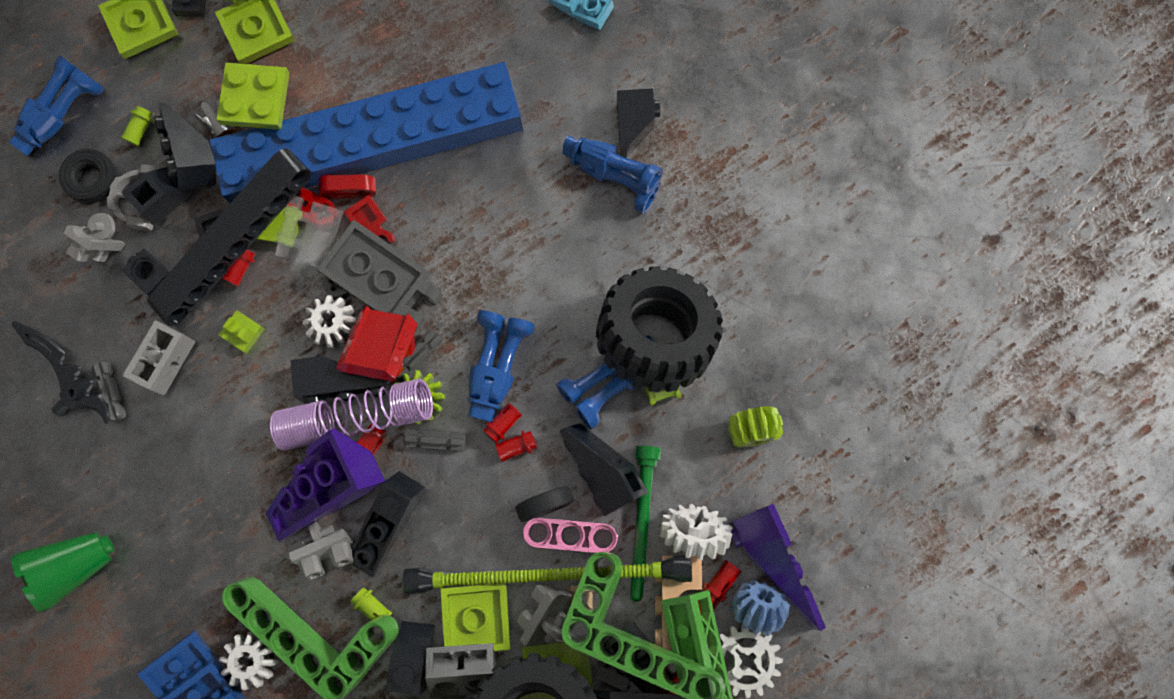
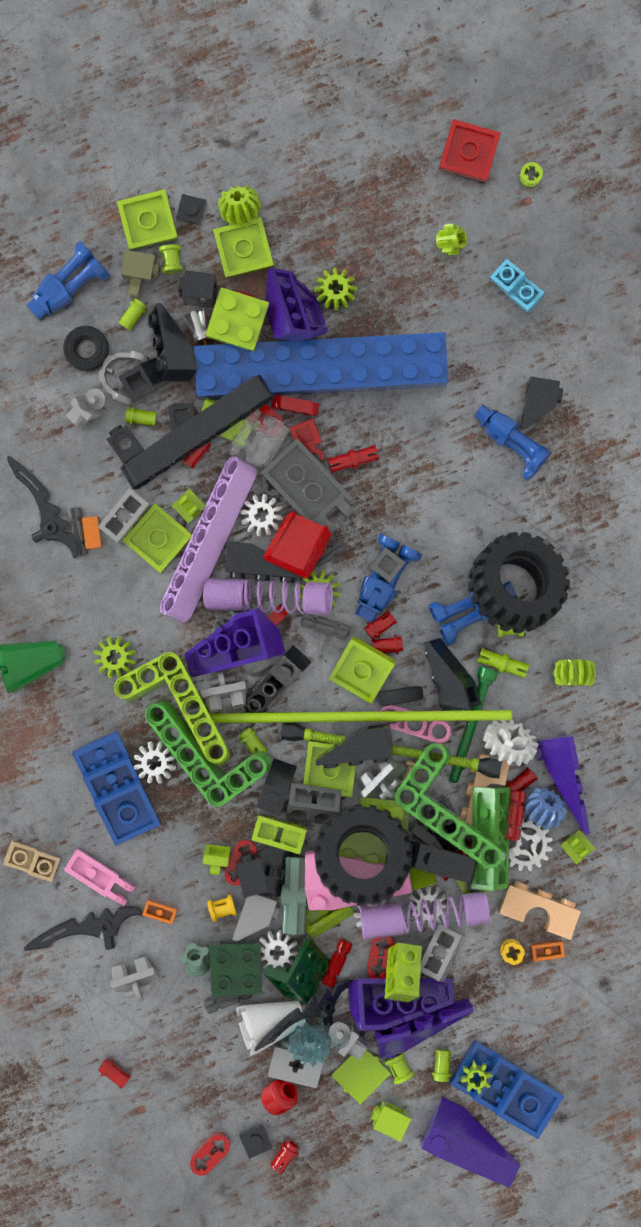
camera: 10 degrees right, 10 degrees up
none -> orange piece [82,516,103,550]
none -> lime gear [94,636,136,678]
none -> lime beam [114,652,230,765]
none -> olive brick [121,250,160,299]
none -> lime plate [122,503,192,573]
none -> lime pin [125,406,157,427]
none -> lime bush [159,244,184,274]
none -> lavender beam [160,456,257,623]
none -> black brick [178,270,218,308]
none -> lime piece [185,710,512,723]
none -> dark purple wedge [265,268,328,342]
none -> lime gear [315,268,357,311]
none -> black slope [316,723,394,769]
none -> red pin [327,445,379,474]
none -> lime plate [328,636,396,704]
none -> dark grey plate [370,547,406,583]
none -> lime pin [477,648,530,679]
none -> red axle [505,791,526,841]
none -> lime tile [559,829,595,865]

